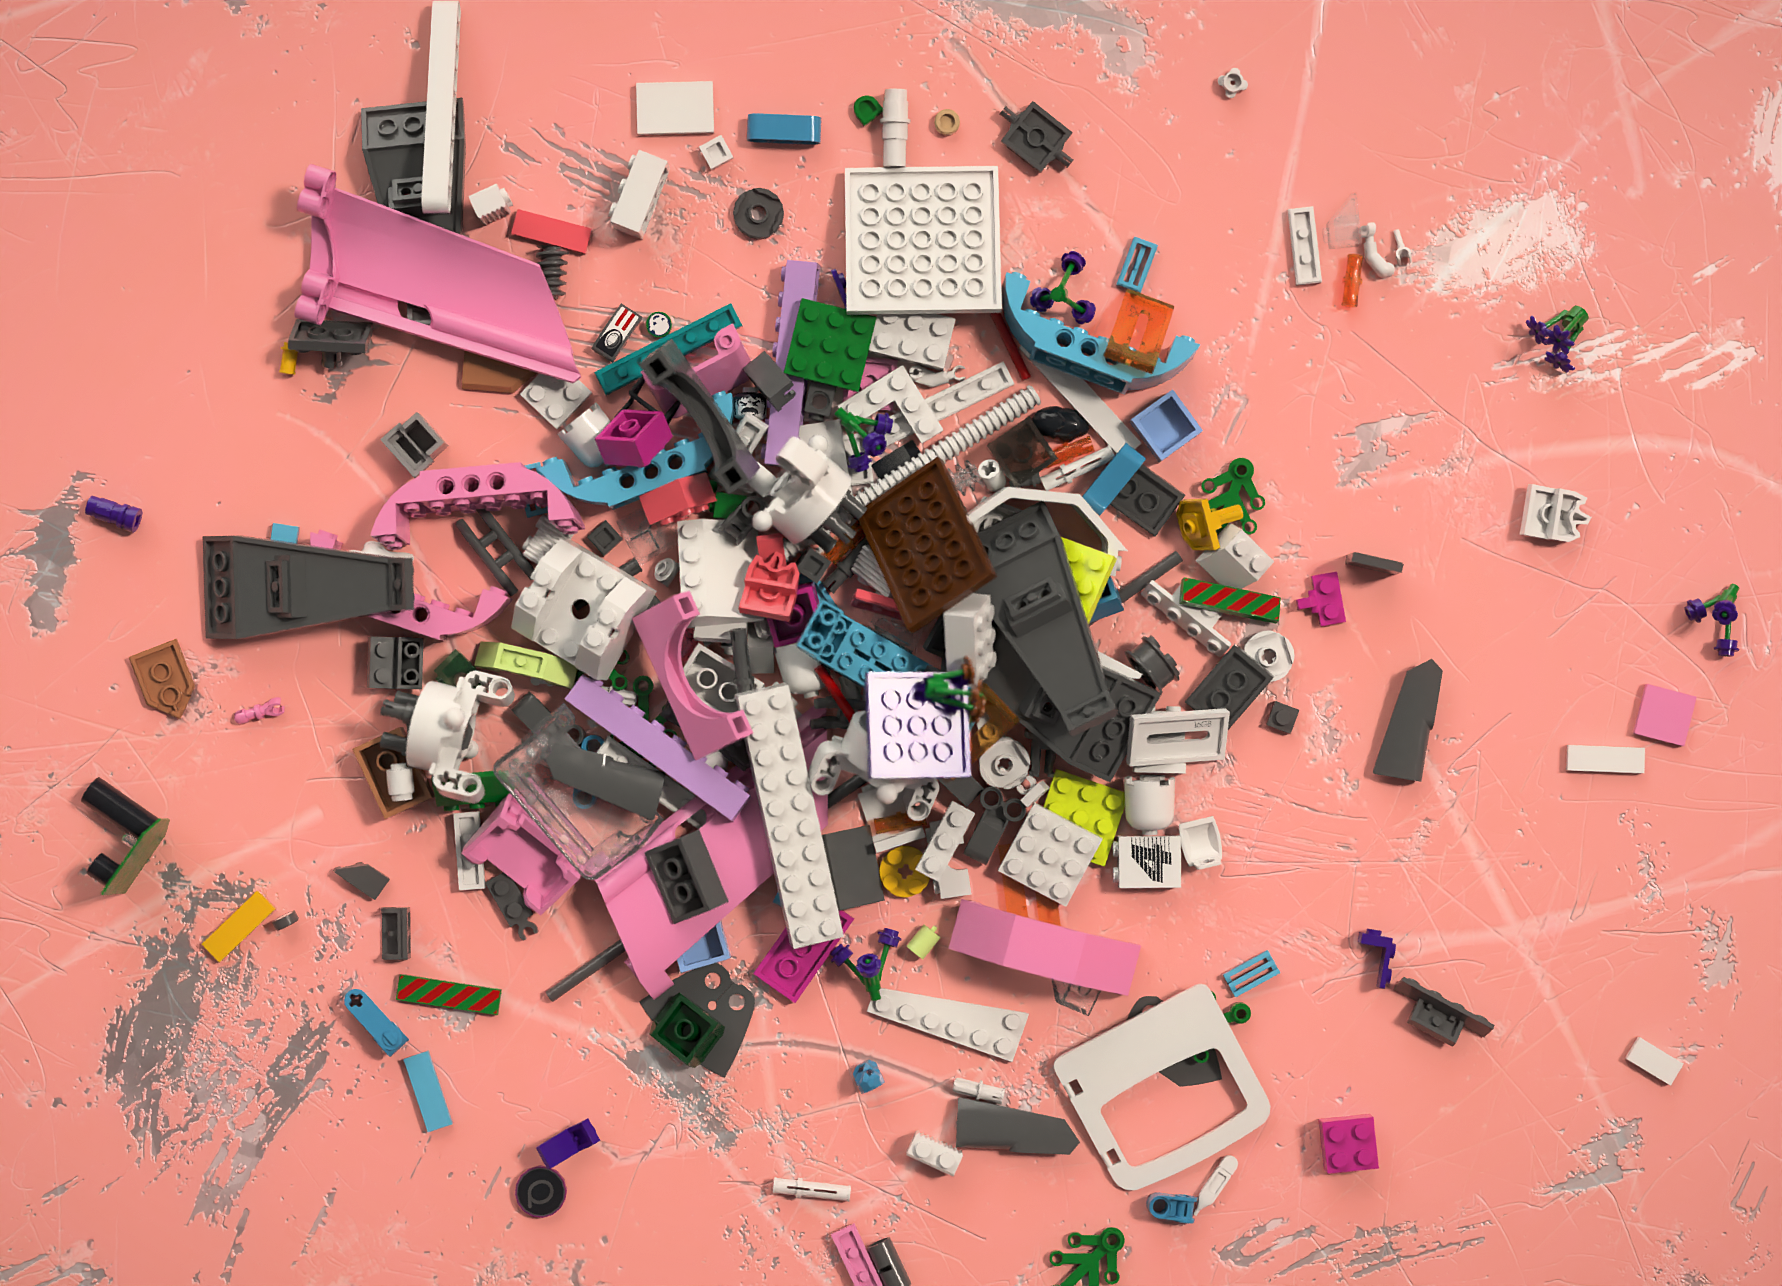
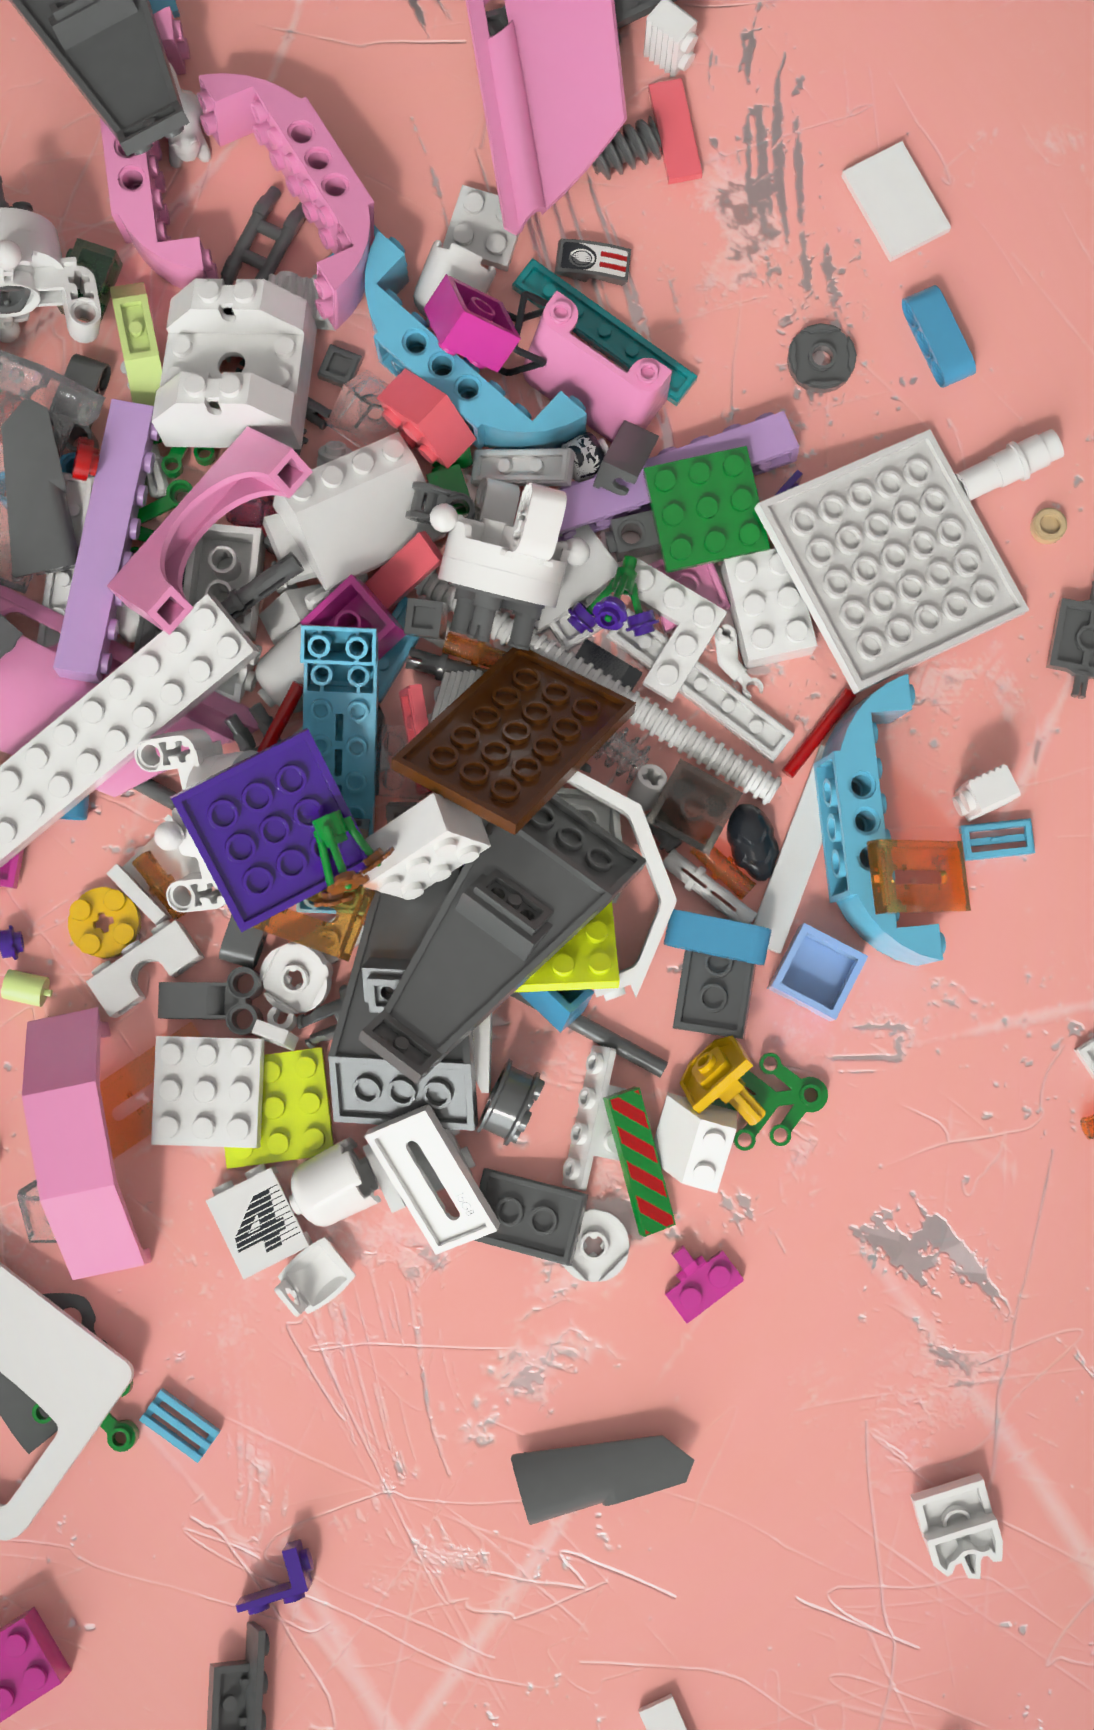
camera: 70 degrees right, 5 degrees down
dark grey brick [367,636,424,689] -> none
light grey plate [380,412,449,478] -> none
nougat tile [462,351,537,393] -> none
white brick [608,150,670,240] -> none
dark grey arch [639,339,760,494] -> none
tile [646,312,672,338] -> none
white plate [699,135,734,171] -> none
coral plate [739,551,800,622] -> none
dark grey tile [822,825,885,911] -> none
green tile [854,95,883,127] -> none
white brick [915,801,975,882] -> none
dark purple plant [1030,251,1096,325] -> none
dark grey plate [1266,701,1299,734] -> none
dark grey tile [1345,552,1404,575] -> none
none -> red plate [72,436,100,481]
none -> white brick [952,764,1021,822]

